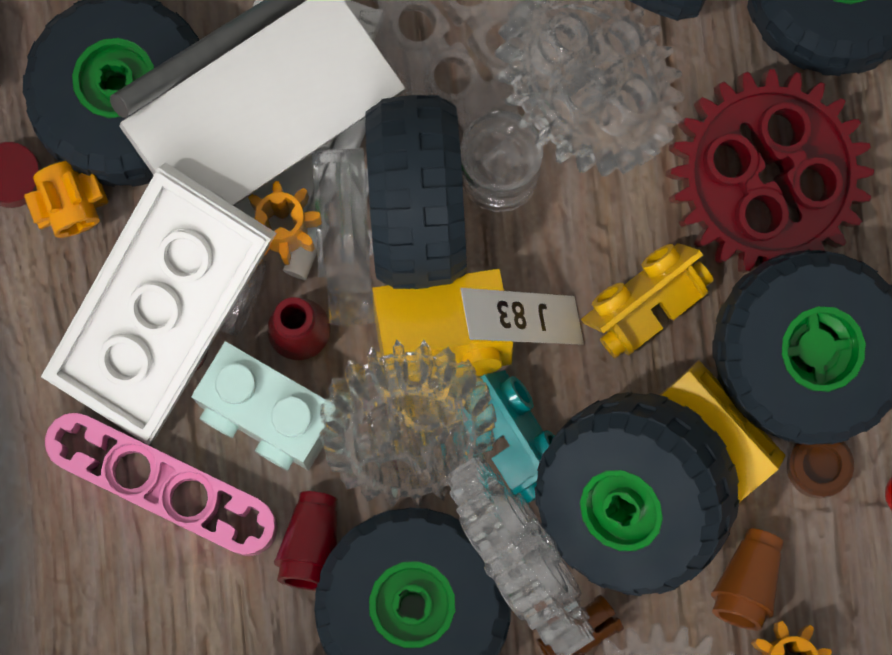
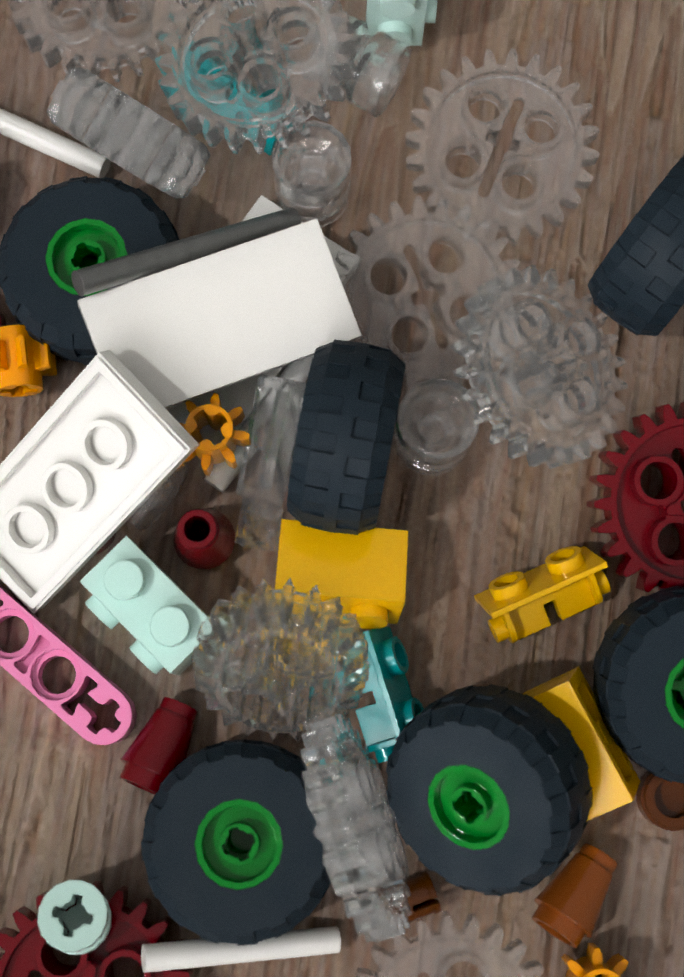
camera: 10 degrees right, 0 degrees up
white sticker [460,288,584,345] -> none

